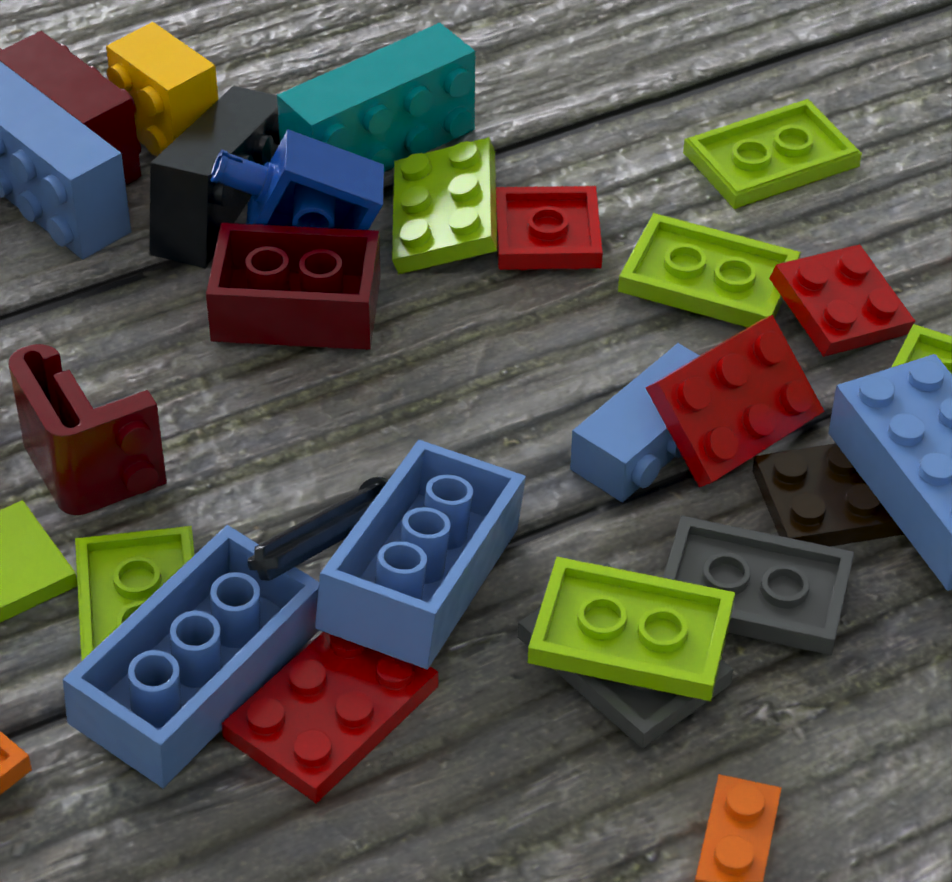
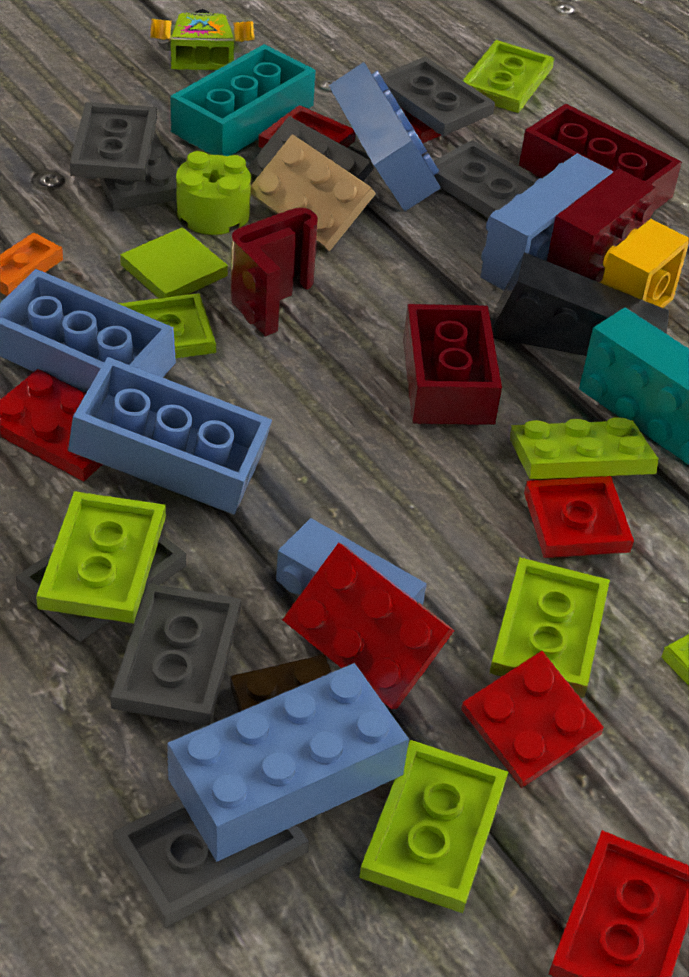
camera: 80 degrees right, 0 degrees up
blue brick [211,129,384,230] -> none
black axle [248,477,388,581] -> none

